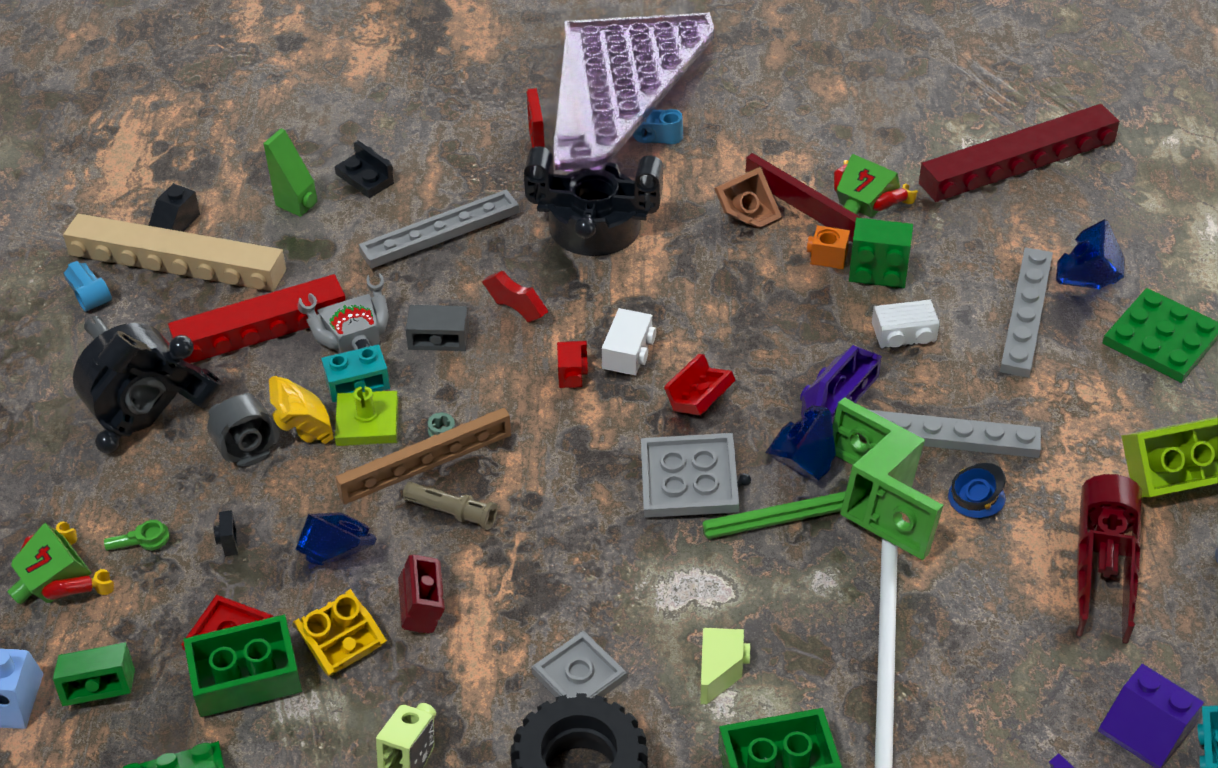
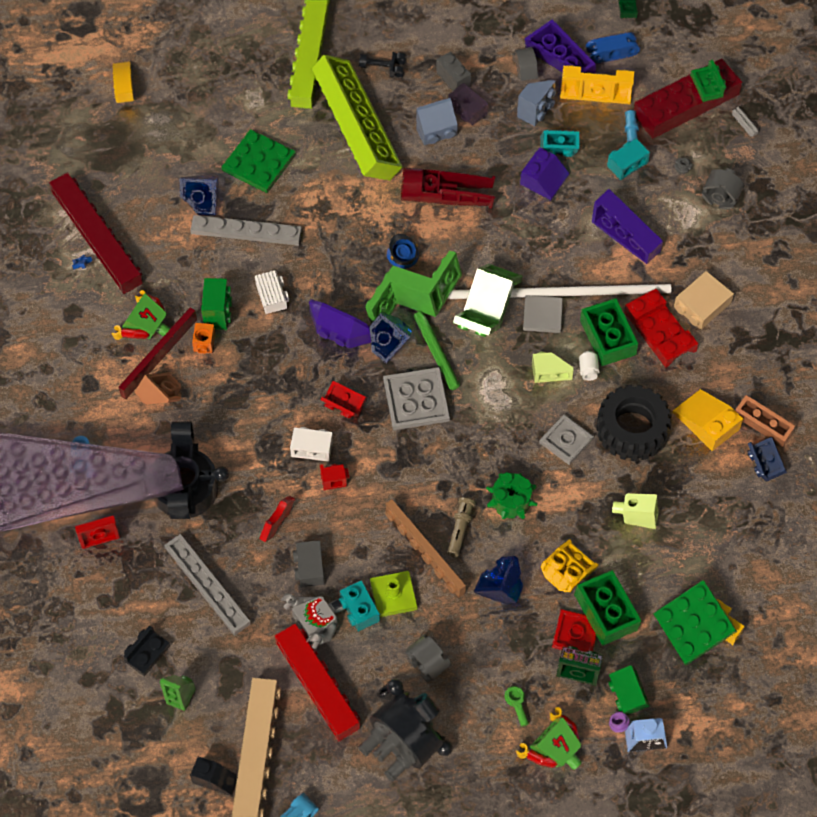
camera: 100 degrees left, 15 degrees up
black plate [214,510,238,557] -> none
yellow slope [269,376,334,444] -> none
dark red brick [398,554,445,634] -> none
sand green bush [427,412,455,437] -> none
light grey plate [857,410,1041,458] -> none
none -> blue piece [72,255,93,270]
none -> bracket [453,264,523,337]
none -> green brick [486,472,538,520]
none -> light grey tile [523,295,562,333]
none -> dark green slope [556,646,603,686]
none -> white brick [579,351,599,381]
none -> medium lavender plate [609,712,630,733]

